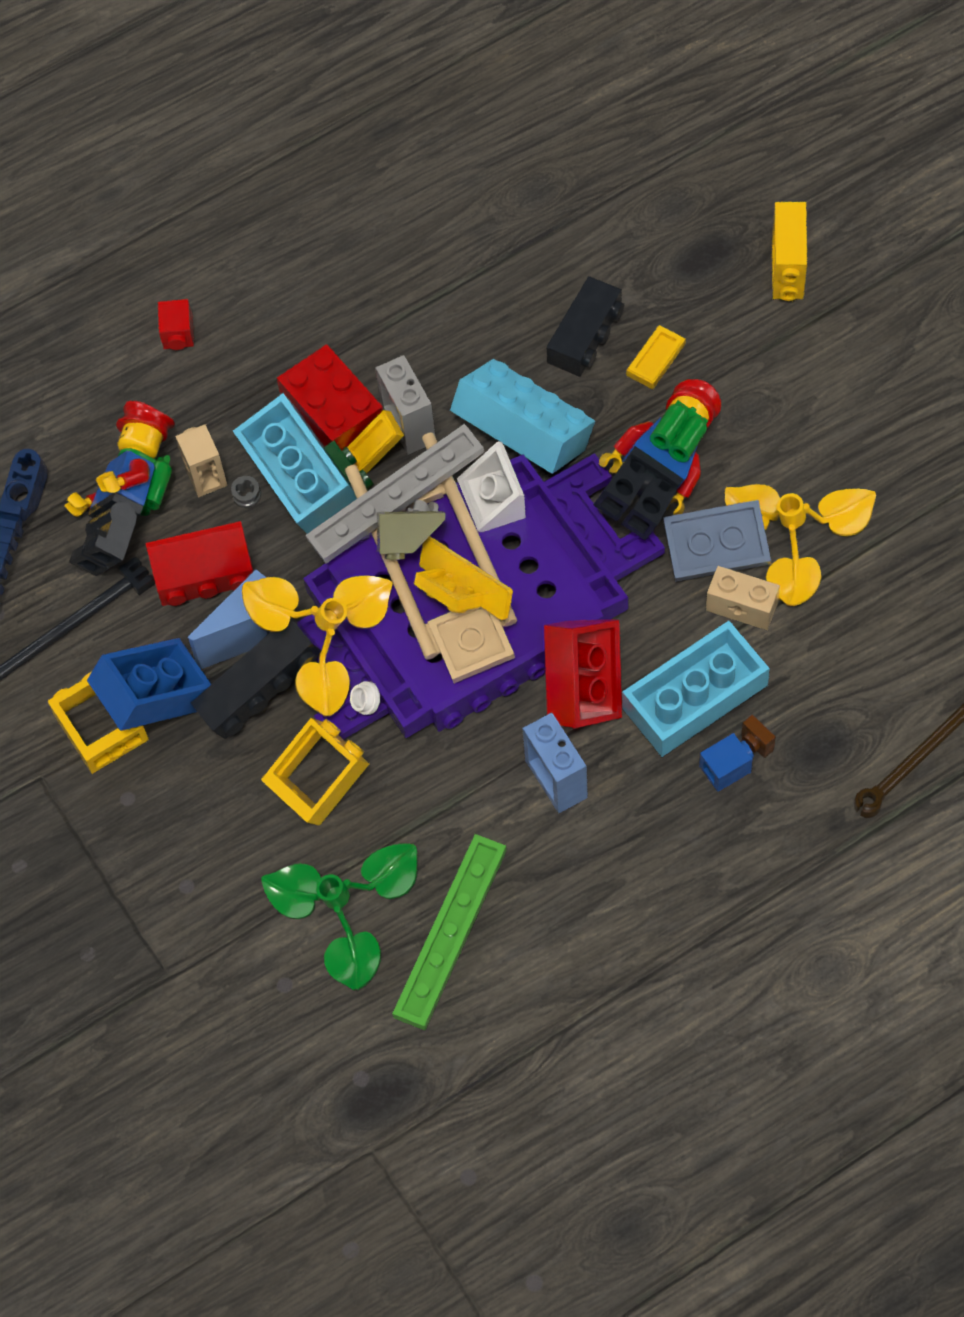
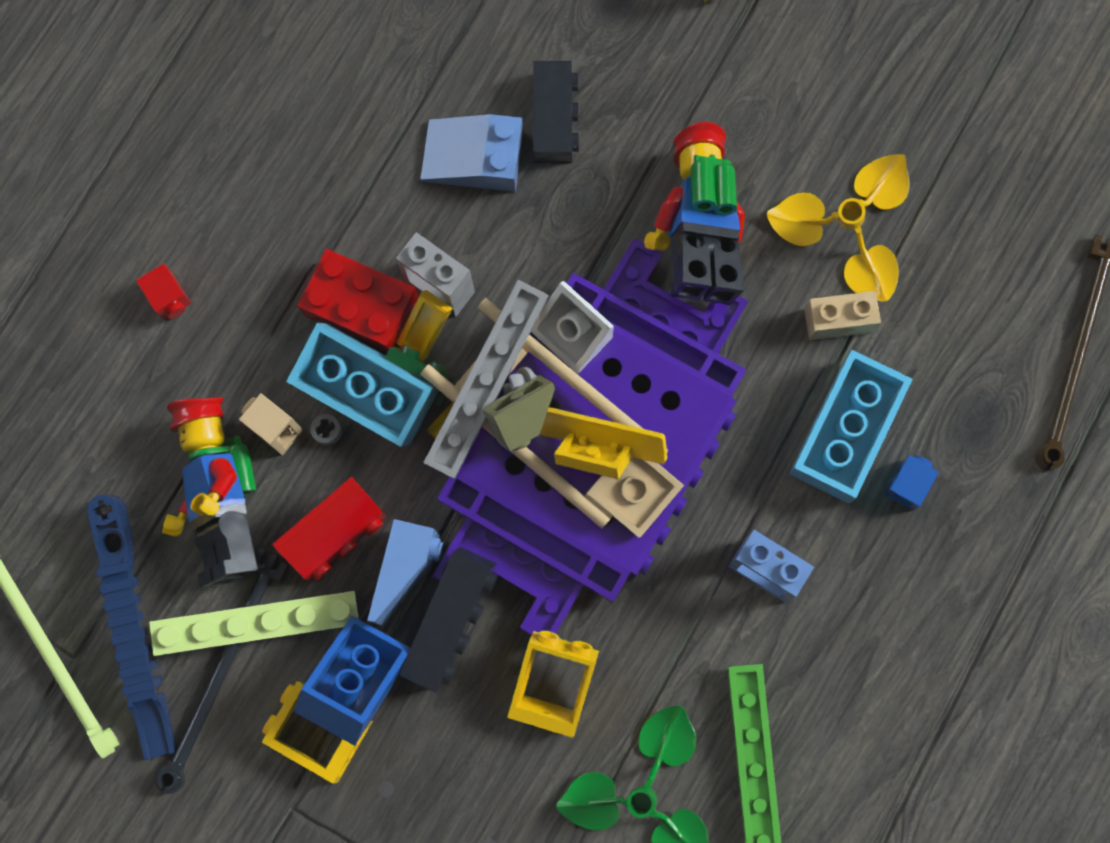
camera: 30 degrees left, 15 degrees up
yellow plant [242,576,393,716] -> none
white plate [350,681,380,715] -> none
medium azure brick [450,359,595,474] -> none
red slope [544,619,622,728] -> none
yellow tile [626,325,686,390] -> none
sand blue plate [663,500,771,582] -> none
reddish brown plate [741,714,776,759] -> none
none -> yellowish green plate [149,591,359,656]
none -> medium blue slope [421,114,523,192]

